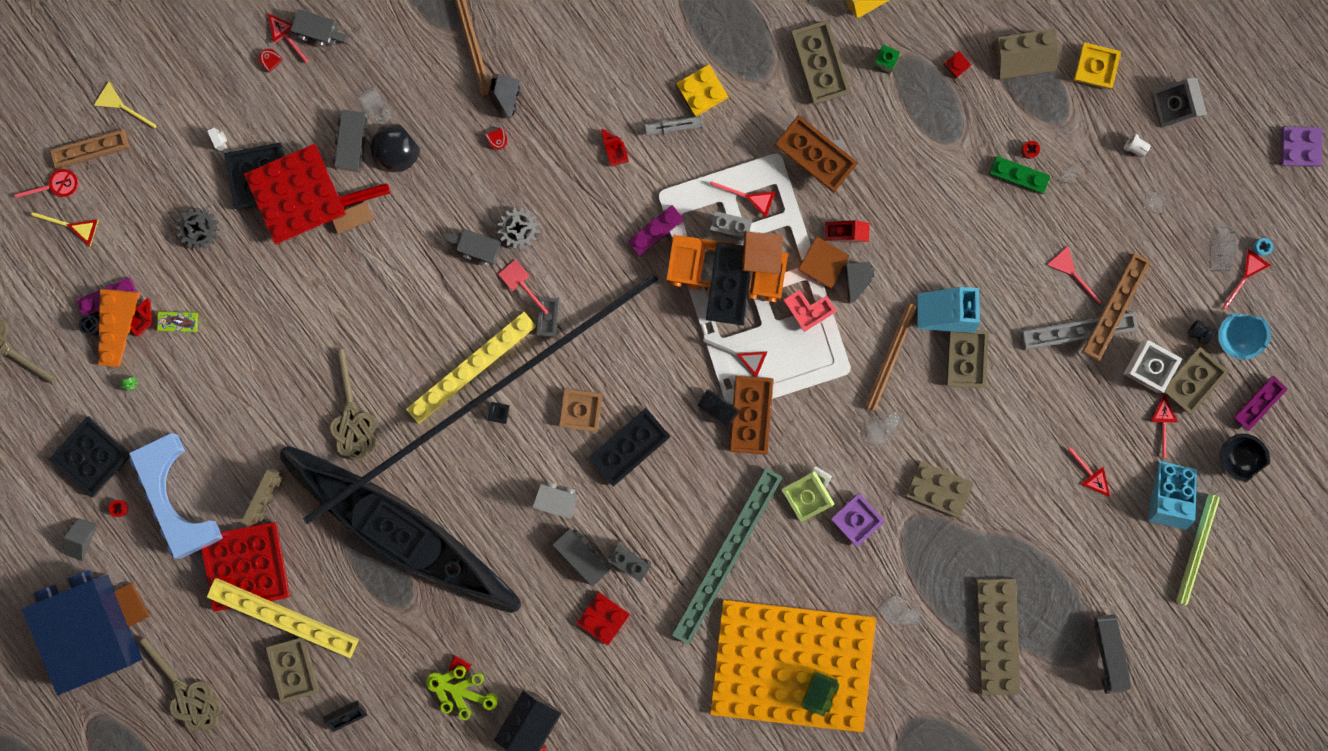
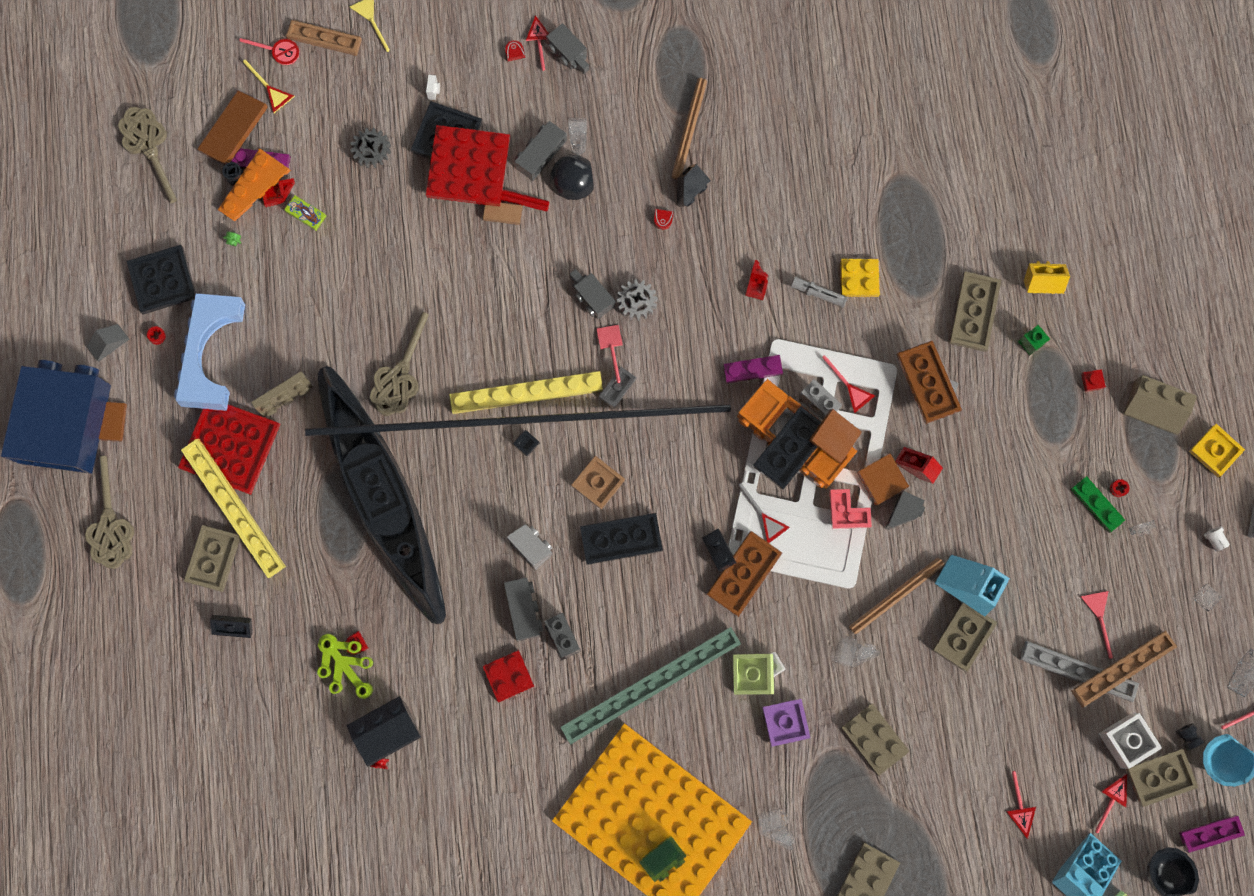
camera: 25 degrees right, 10 degrees down
none -> dark orange tile [197,91,268,165]

